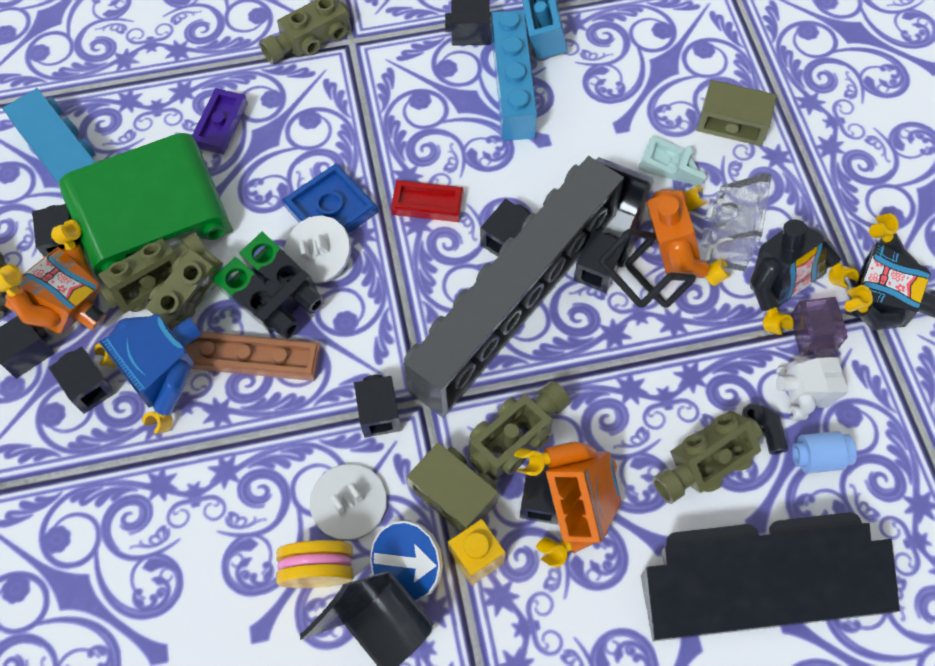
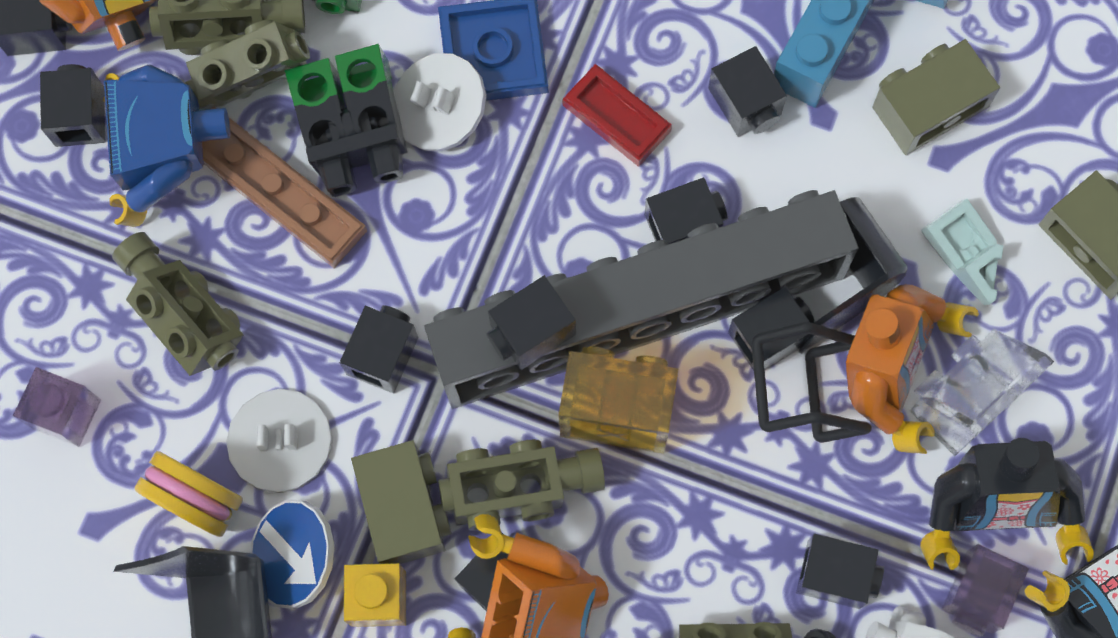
camera: 35 degrees right, 10 degrees up
none -> clear purple brick [13,367,101,447]
none -> olive brick [112,232,244,376]
none -> black brick [486,275,576,370]
none -> clear yellow brick [558,347,679,454]
none -> black brick [708,46,787,137]
none -> black brick [796,533,884,609]
none -> olive brick [872,39,1001,156]

